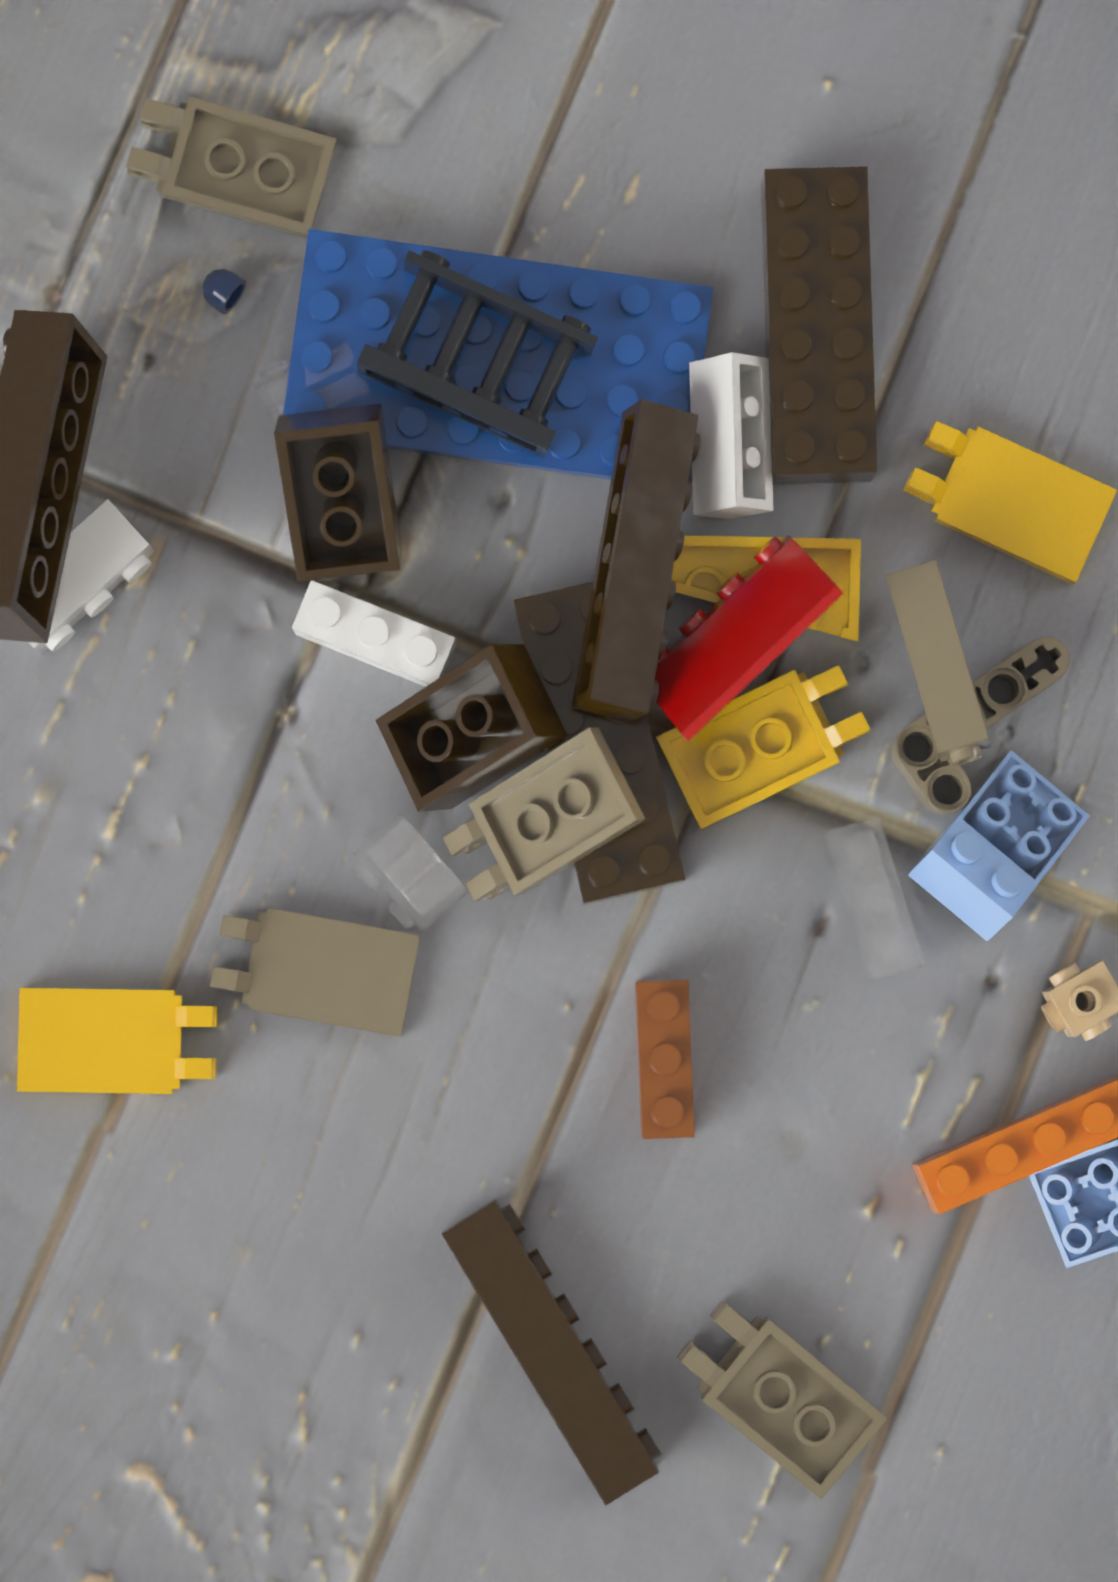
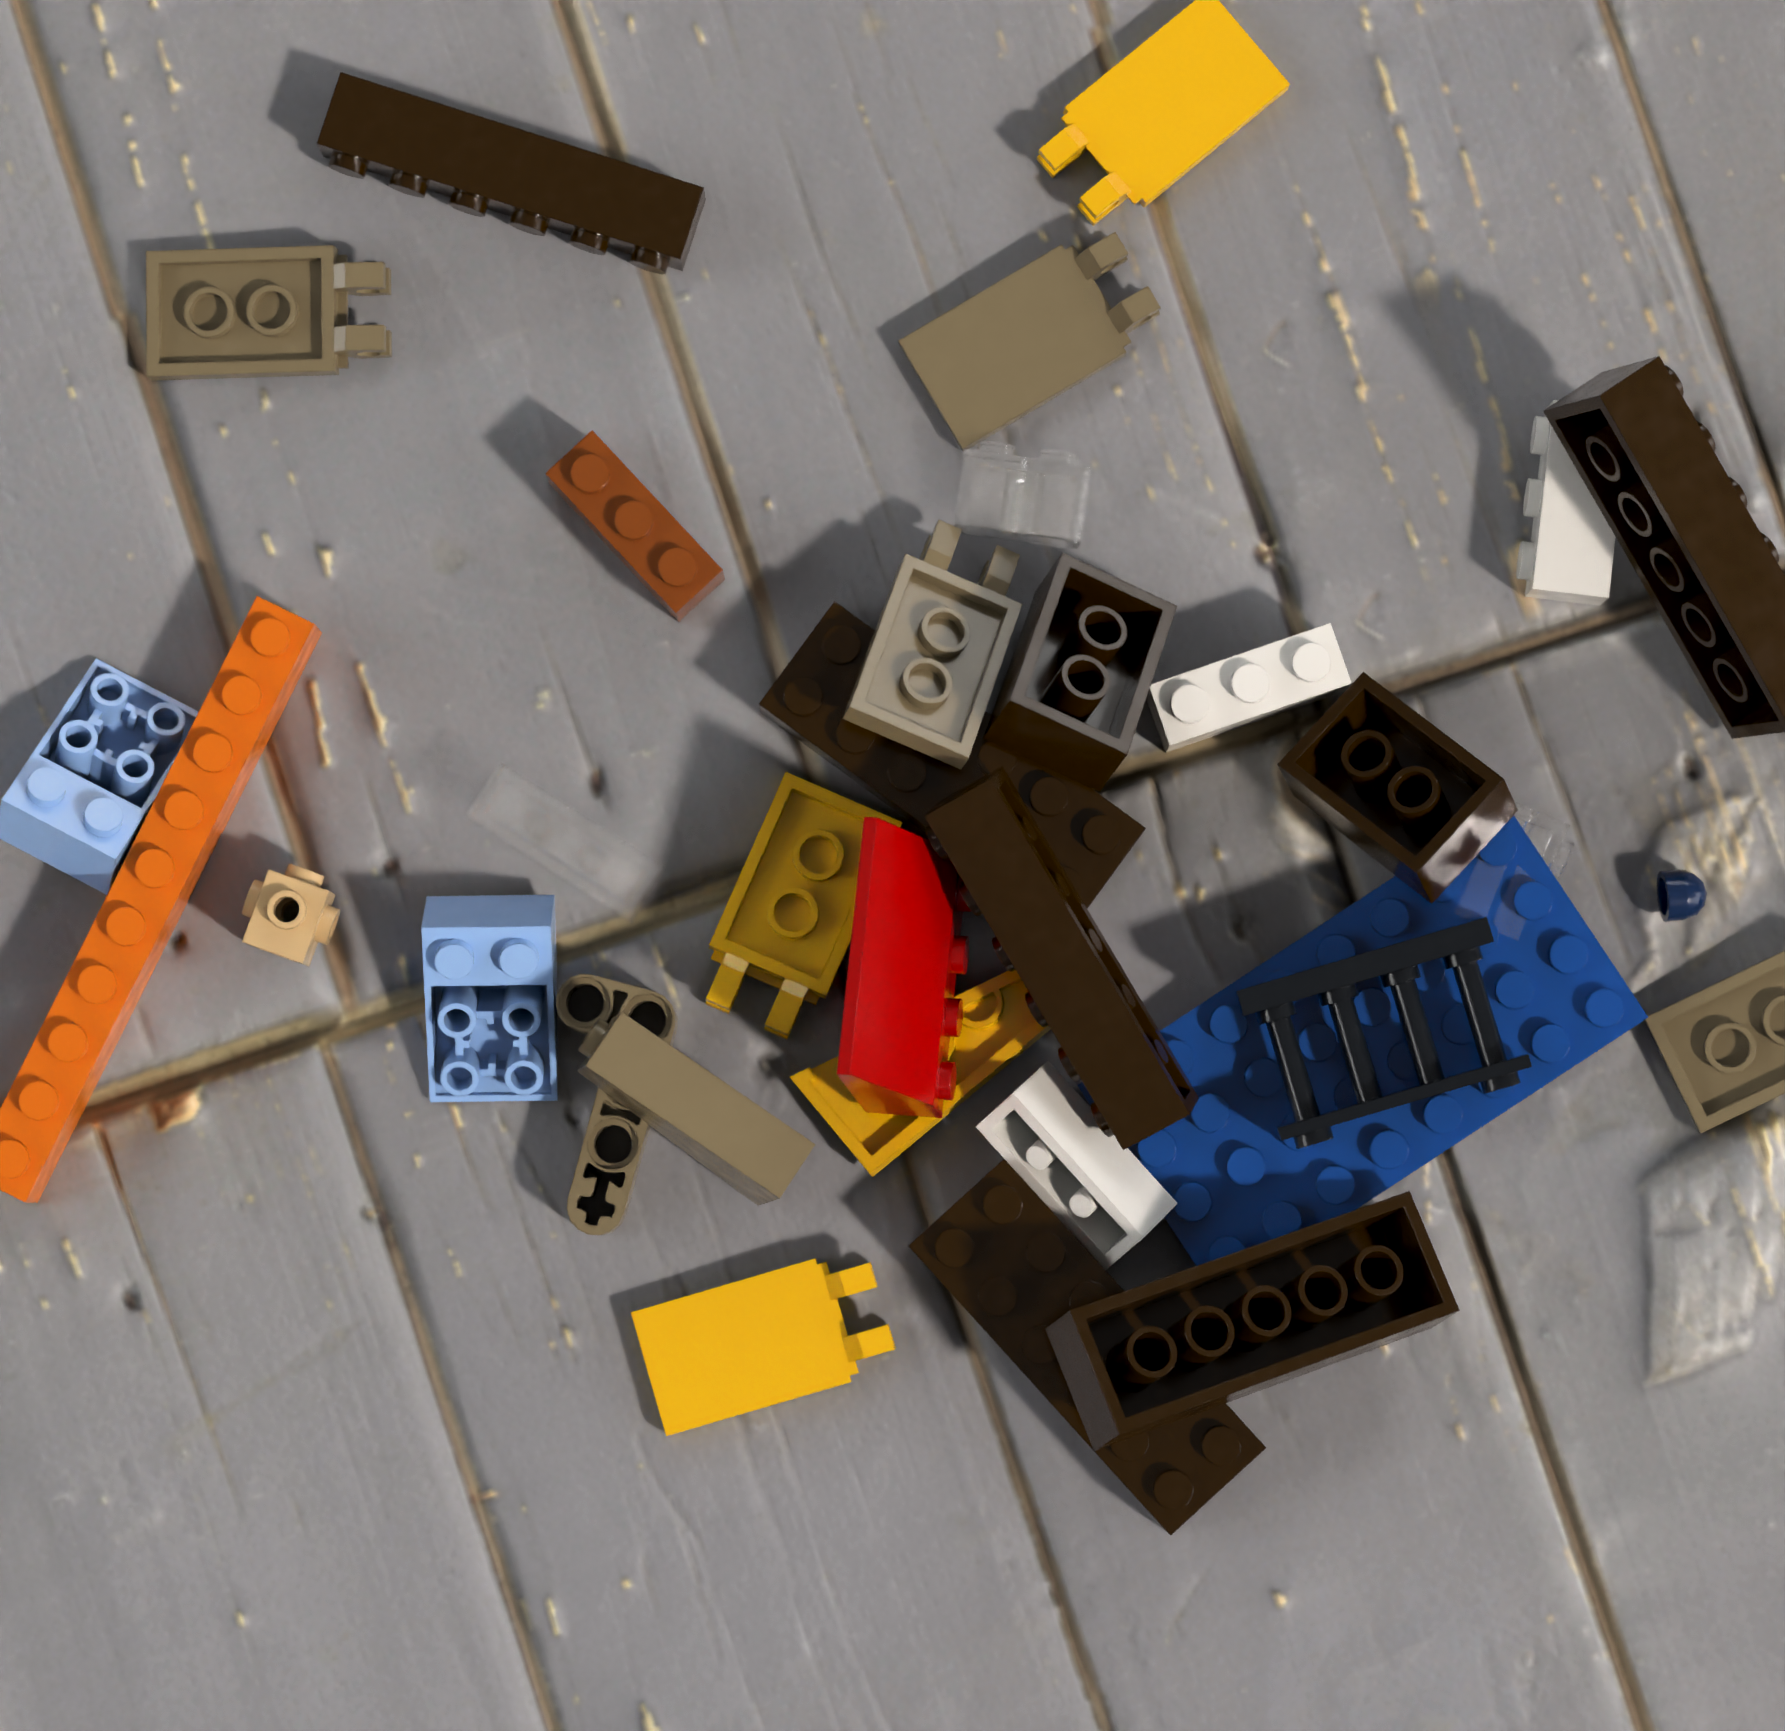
camera: 135 degrees right, 0 degrees up
none -> dark brown brick [1045,1191,1460,1451]

